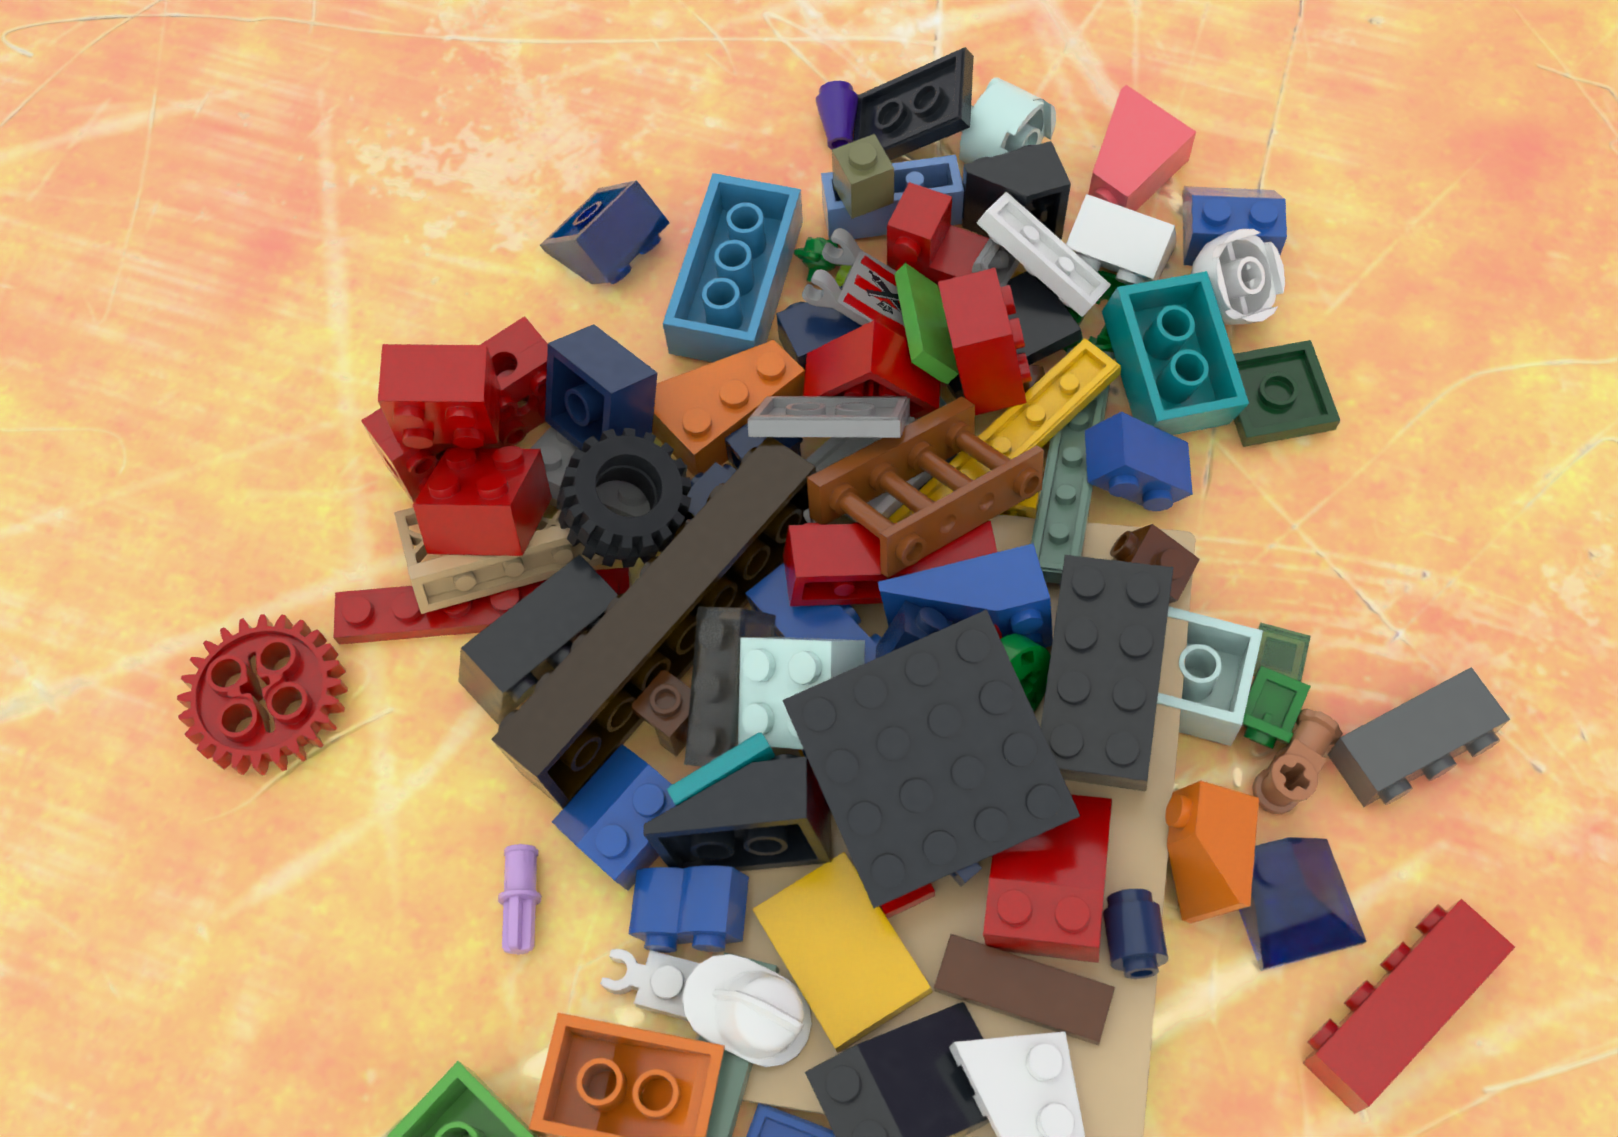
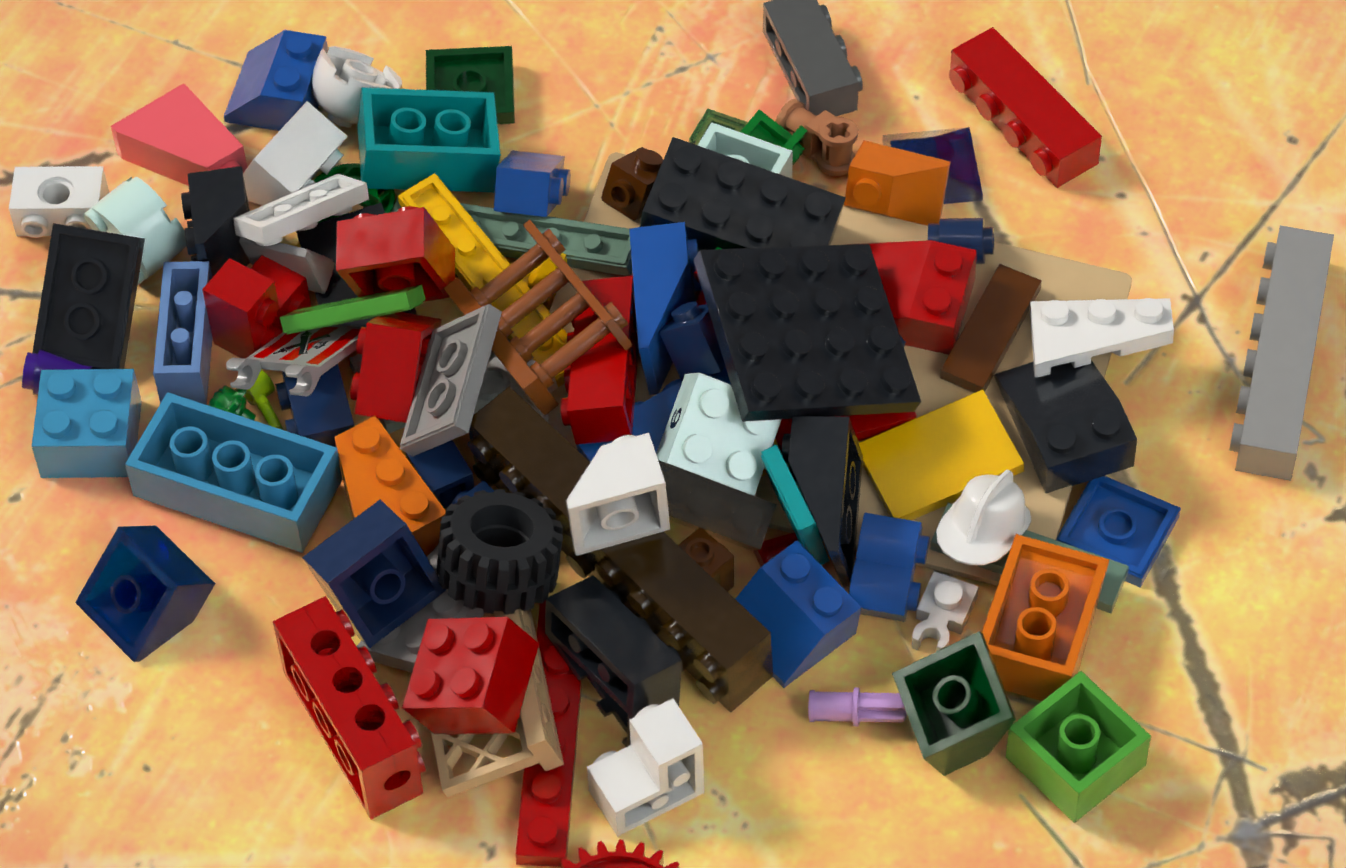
camera: 85 degrees left, 10 degrees down
red brick [378,344,501,449] -> none
olive brick [832,134,894,219] -> none
none -> white brick [9,166,110,238]
none -> dark azure brick [32,369,142,478]
none -> white slope [566,433,670,556]
none -> white brick [587,698,704,837]
none -> dark green slope [892,631,1016,776]

